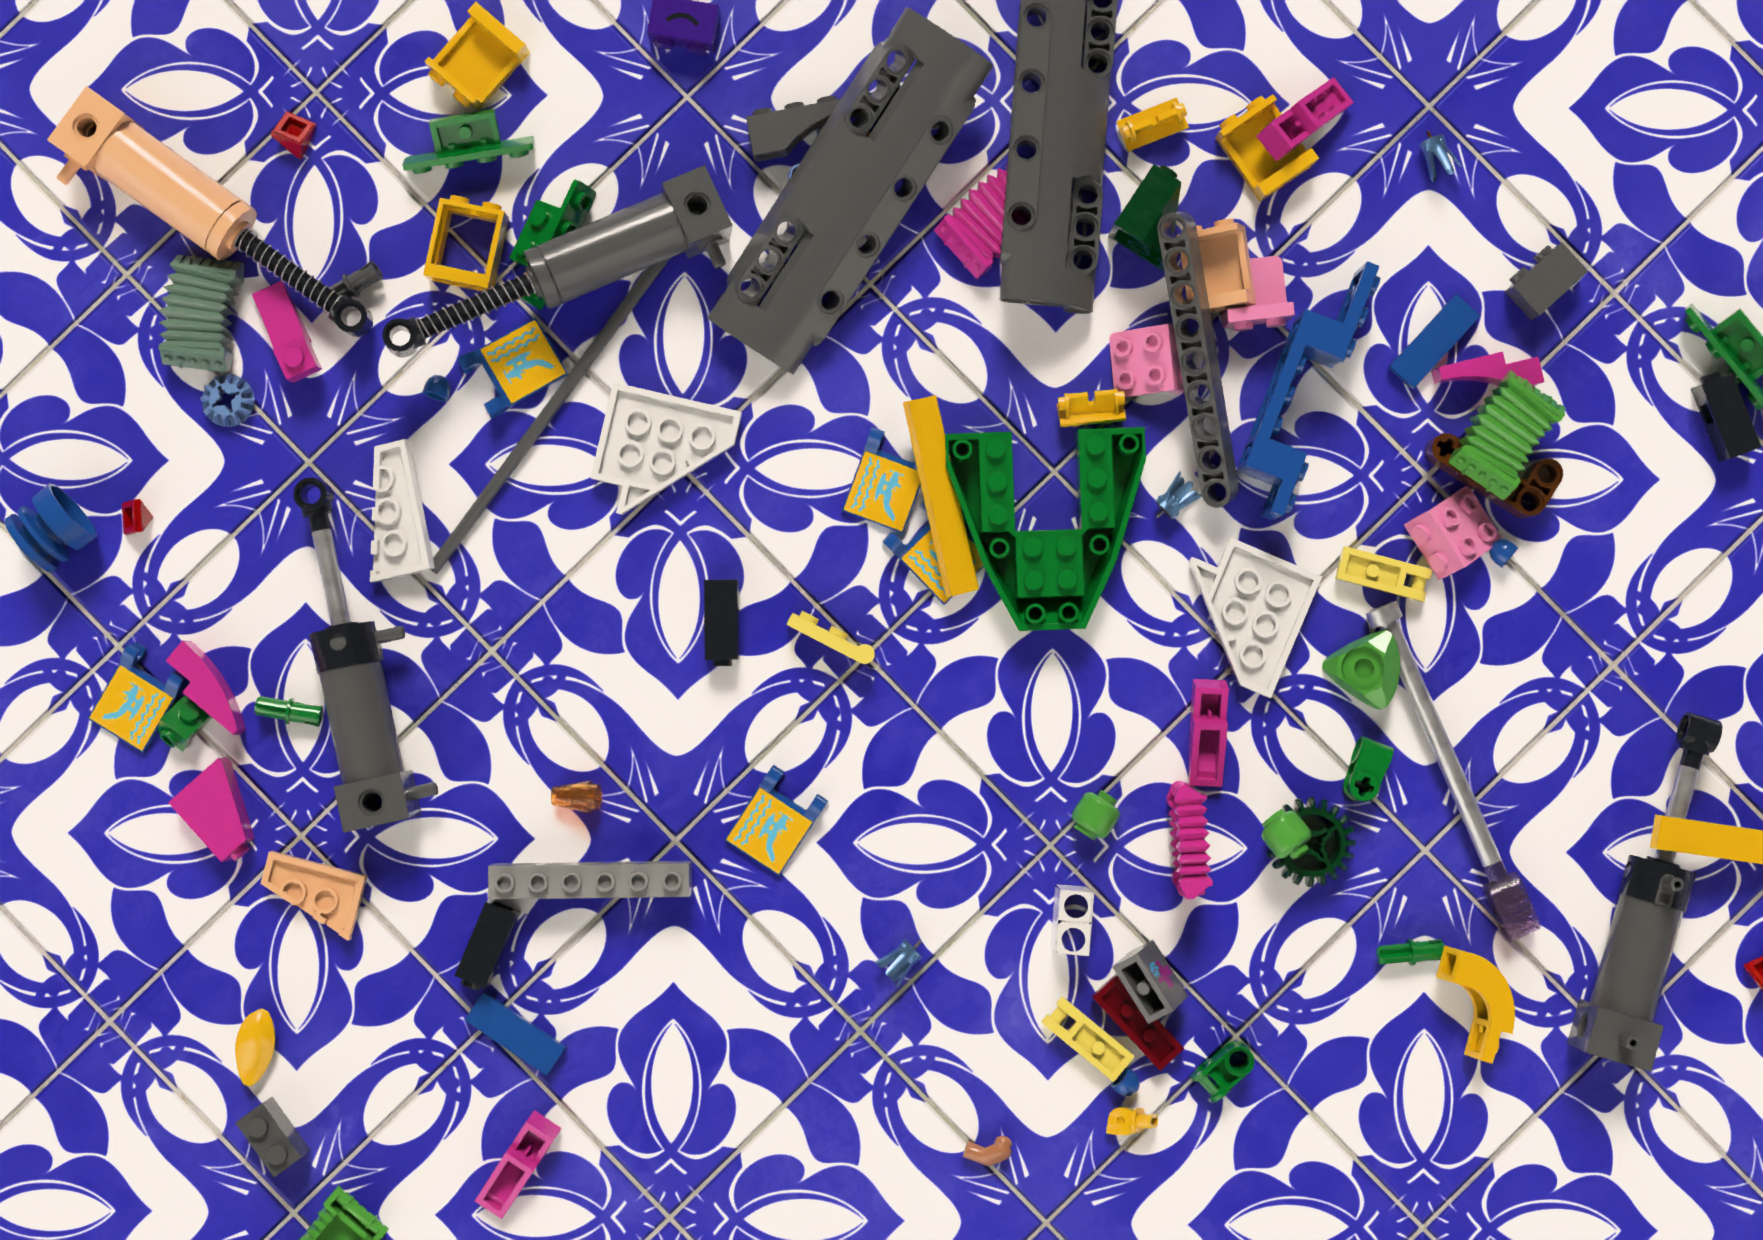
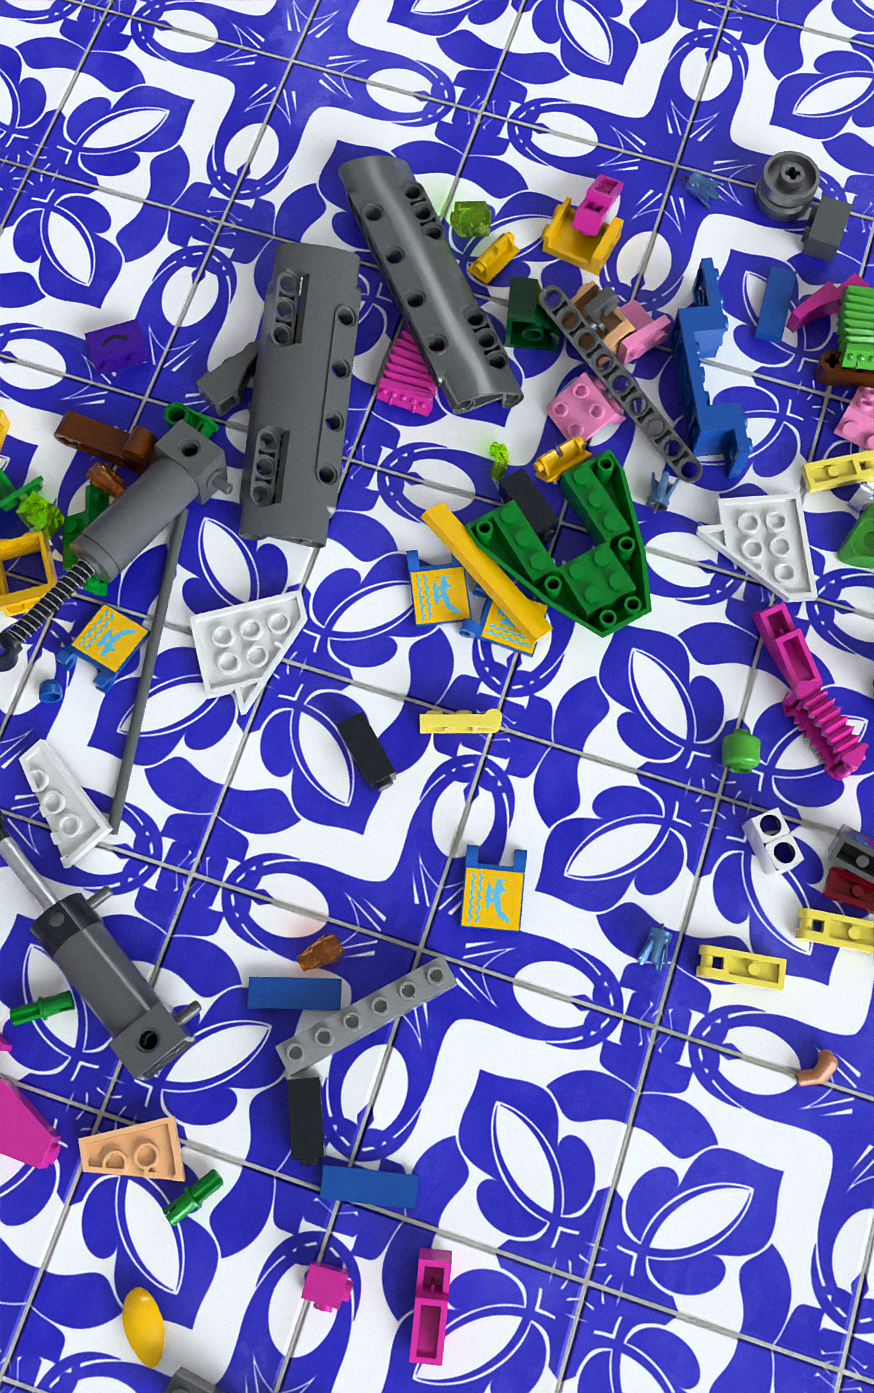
camera: 30 degrees left, 15 degrees down
none -> clear neon green brick [15,491,64,541]
none -> reddish brown beam [53,411,158,475]
none -> clear orange cone [86,461,127,499]
none -> green axle [162,1169,224,1226]
none -> green piece [164,402,219,439]
none -> blue tile [247,977,342,1011]
none -> dark pink brick [301,1260,354,1313]
none -> clear neon green brick [450,201,492,237]
none -> clear neon green arm [489,442,509,481]
none -> black brick [498,468,559,542]
none -> dark grey bracket [583,285,620,334]
none -> light yellow plate [696,945,787,991]
none -> flat silver wheel [755,150,821,222]

